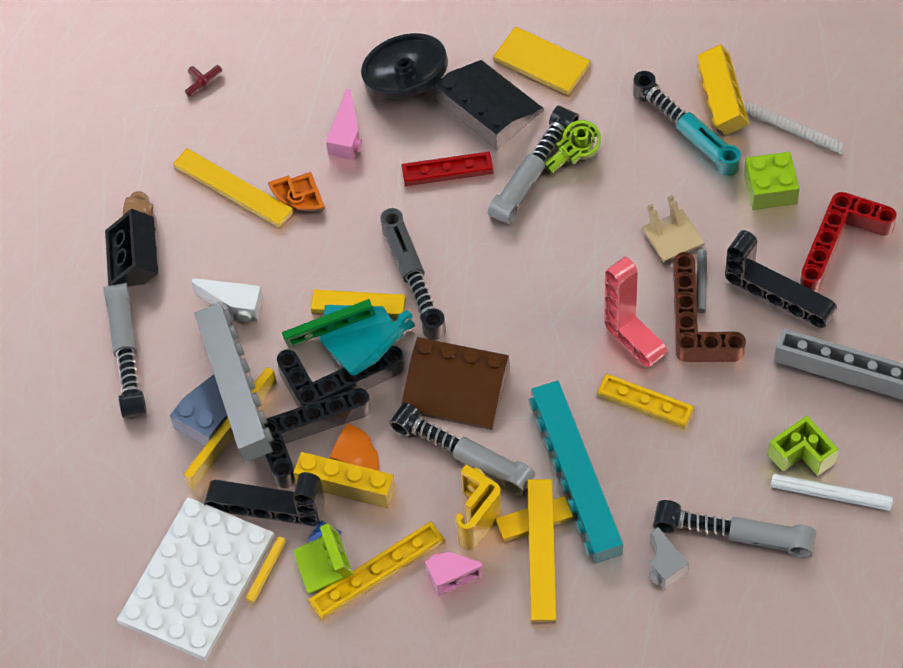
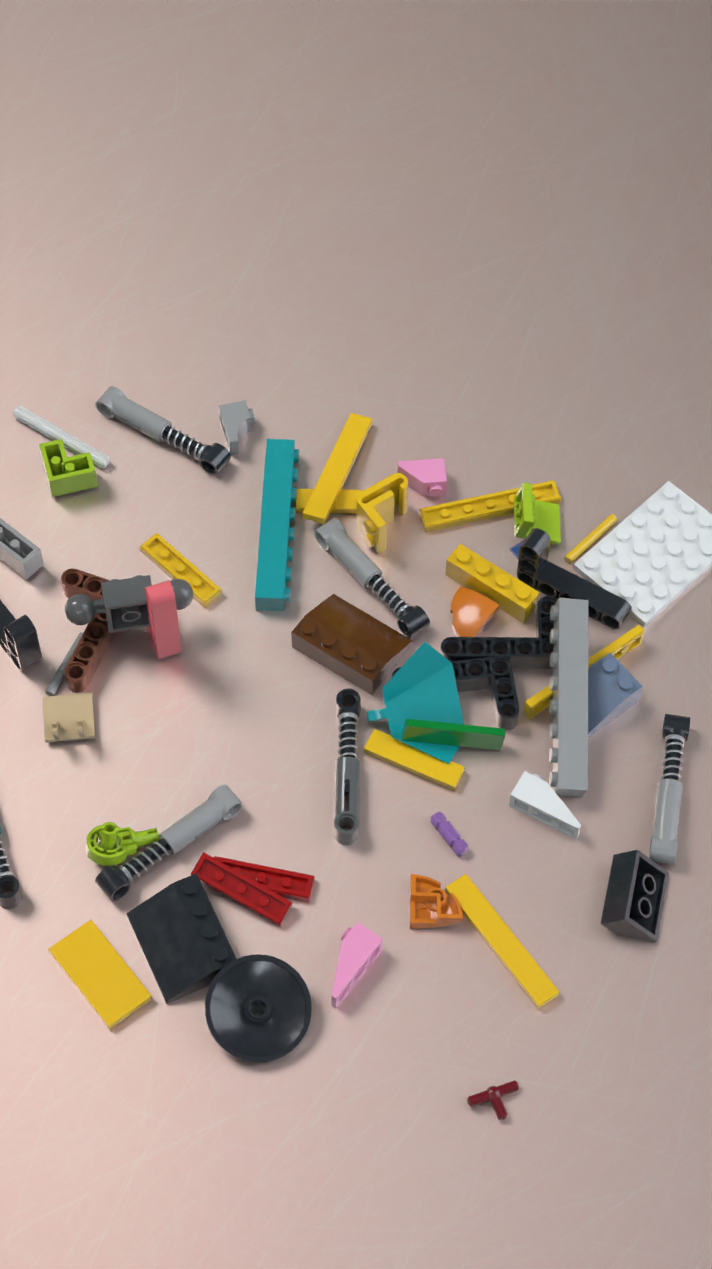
camera: 165 degrees left, 0 degrees up
medium nougat piece [123,191,153,216] -> none
none -> dark grey brick [64,575,193,633]
none -> red tile [191,852,293,926]
none -> medium lavender axle [430,811,468,856]

